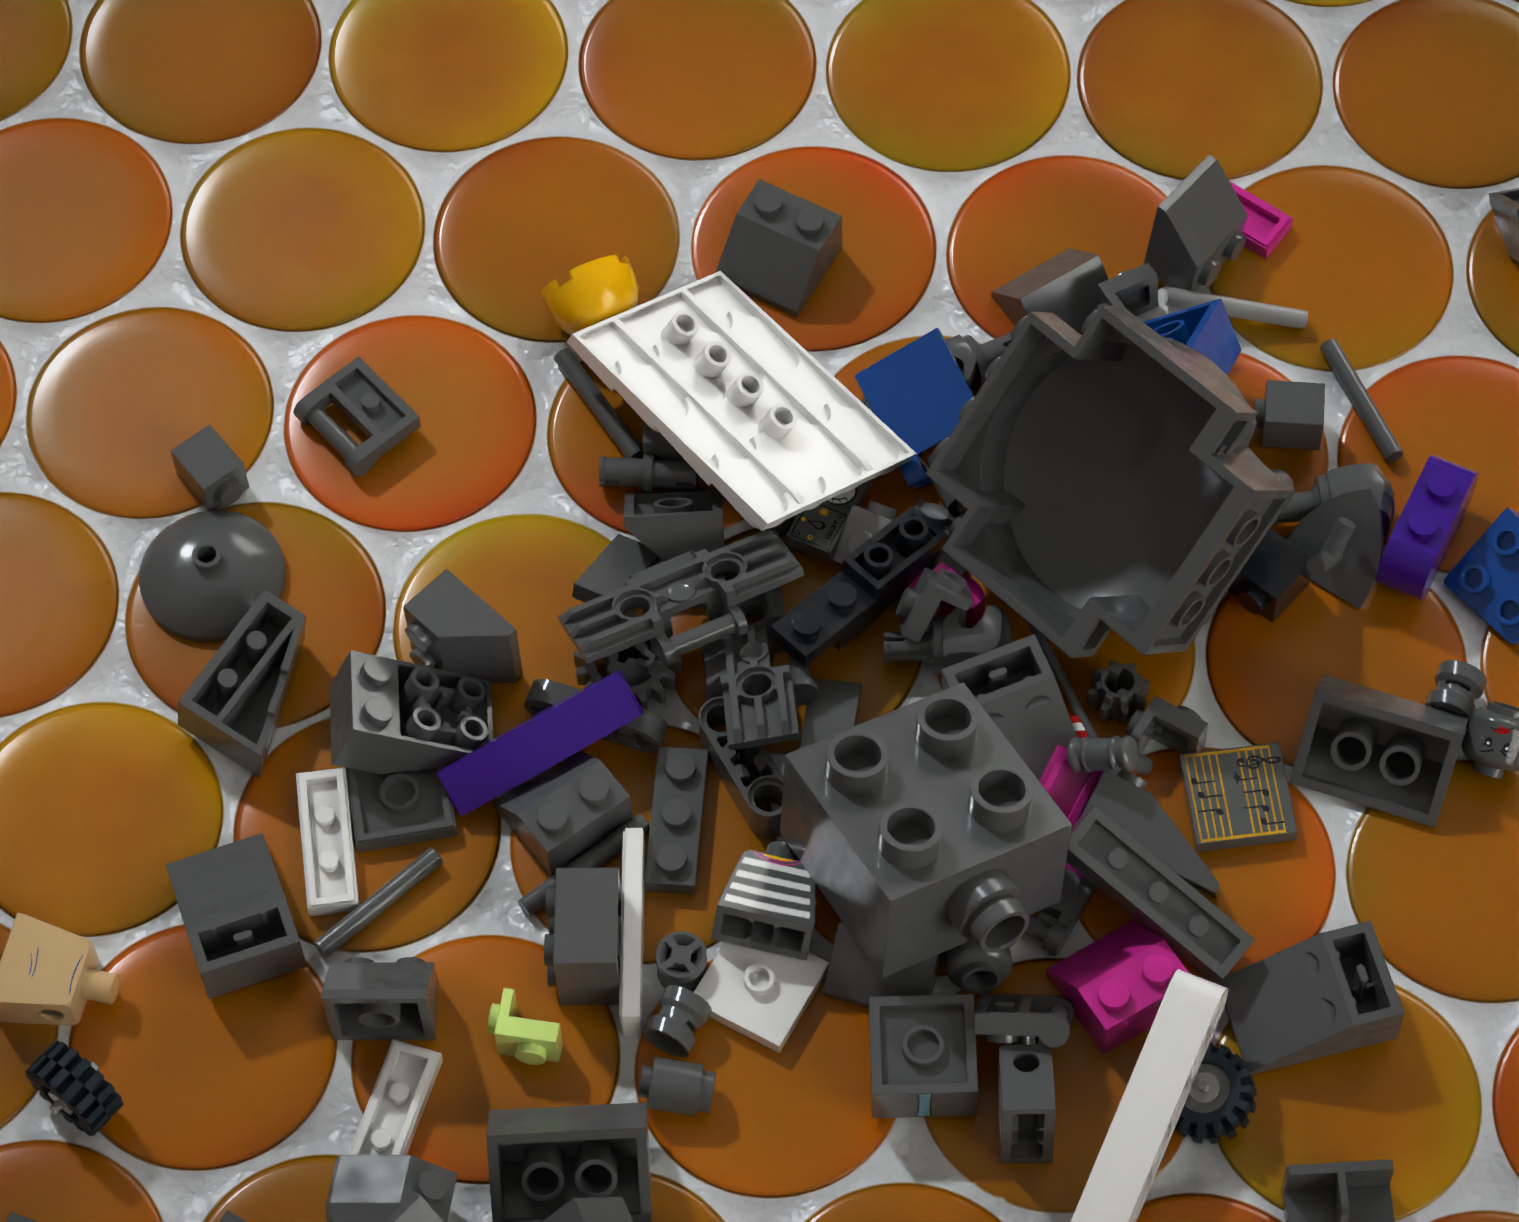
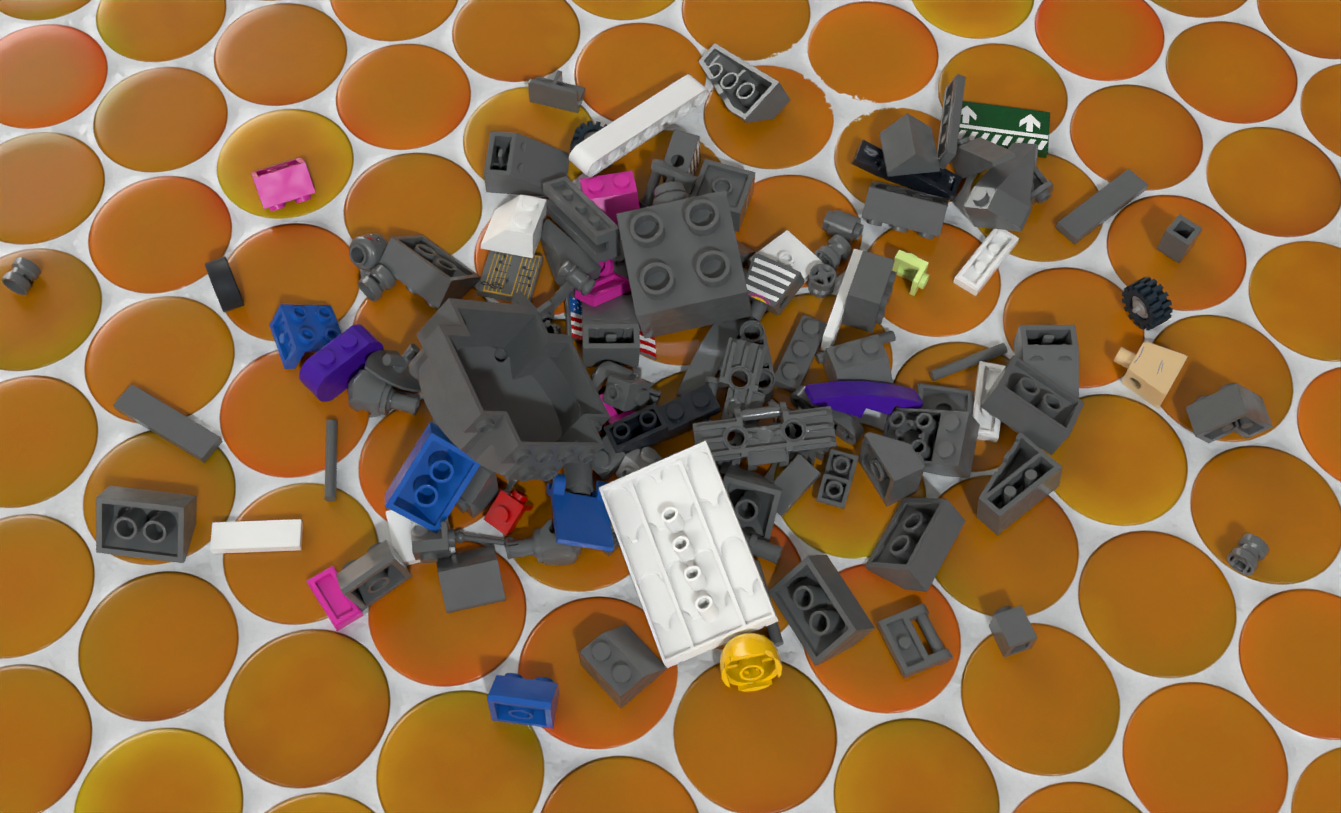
camera: 165 degrees left, 0 degrees up
dark grey dish [139,510,286,642] -> none
dark grey slope [321,957,439,1040] -> none
light grey bar [1164,287,1308,329] -> none
dark grey brick [1254,380,1325,450] -> none
none -> white tile [210,519,303,554]
none -> white slope [481,195,547,258]
none -> blue slope [487,673,559,729]
none -> dark grey slope [769,555,875,666]
none -> dark grey slope [816,449,859,509]
none -> dark grey slope [865,498,965,592]
none -> dark grey slope [980,355,1084,455]

